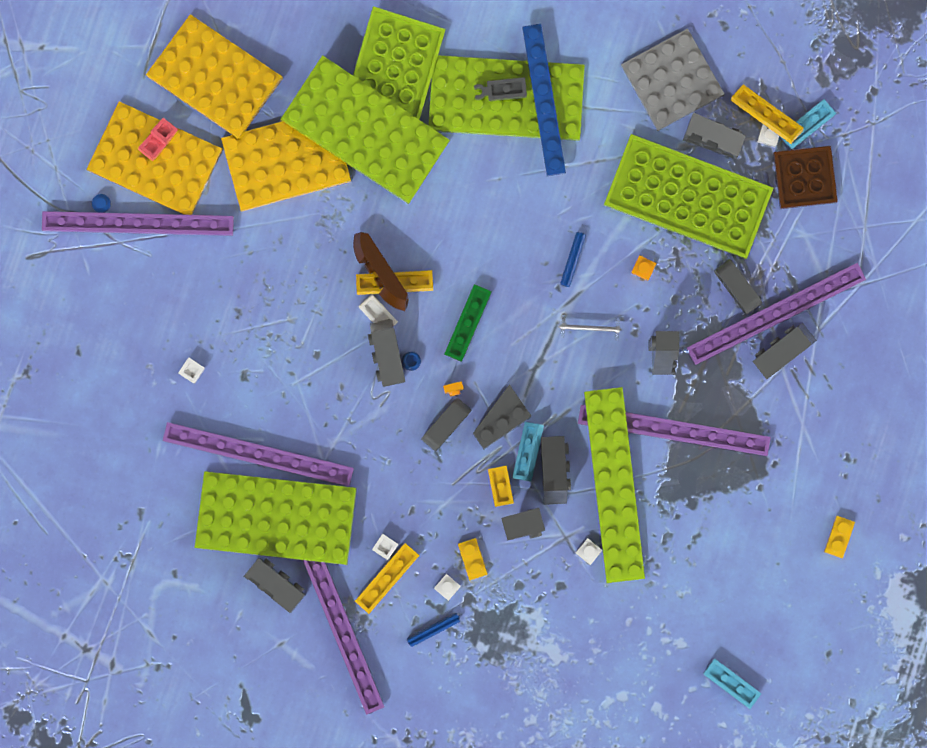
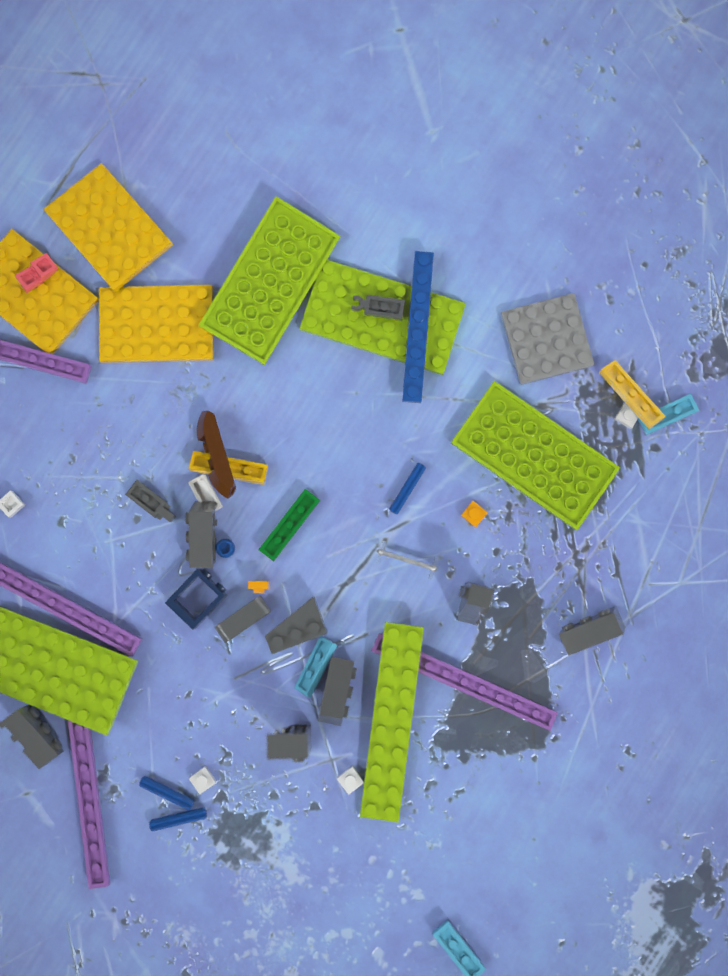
camera: 15 degrees right, 0 degrees up
lime plate [280,55,450,204] -> none
yellow plate [354,543,420,614] -> none
white plate [372,534,399,560] -> none
yellow plate [458,538,488,581] -> none
yellow plate [488,465,514,507] -> none
dark grey wedge [683,112,746,159] -> none
medium lavender plate [686,263,866,365] -> none
dark grey beam [714,259,762,315] -> none
reddish brown plate [773,146,838,209] -> none
yellow plate [824,516,855,558] -> none
none -> dark grey hinge [125,480,176,522]
none -> blue axle [139,776,194,810]
none -> dark blue window [165,569,228,630]

